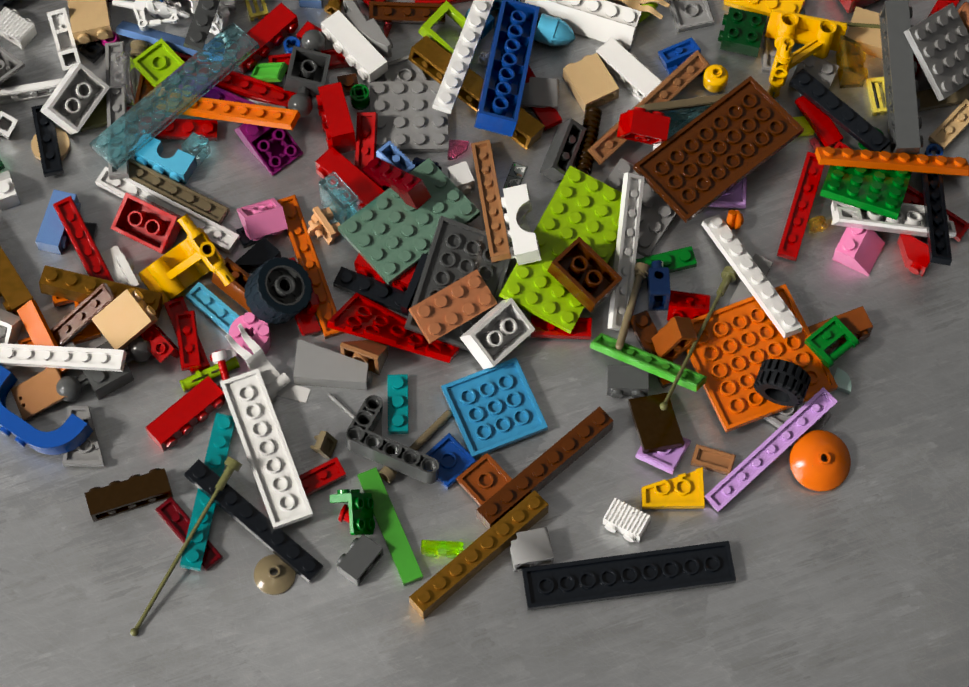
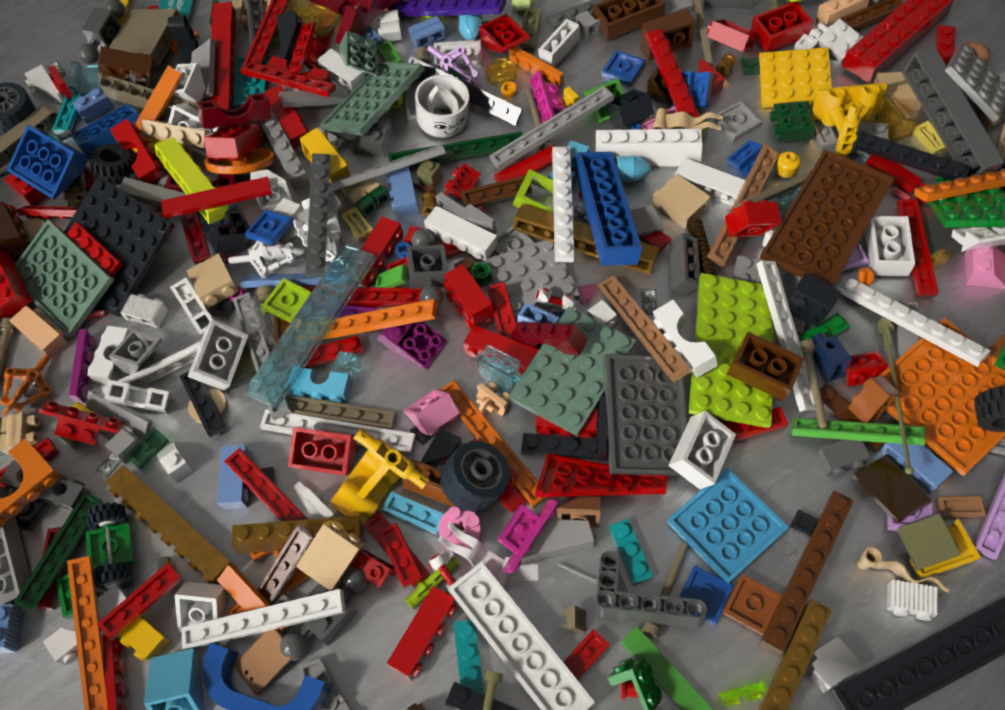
camera: 10 degrees left, 5 degrees down
nougat plate [408,269,498,344] -> none
none -> dark pink bracket [497,499,558,573]
none -> white piece [535,286,578,310]
none -> black brick [787,273,841,327]
none -> black tile [789,509,818,539]
none -> tan flag [857,547,950,597]
none -> white brick [864,216,915,276]
none -> medium blue brick [881,443,953,494]
none -> olive tile [897,514,961,571]

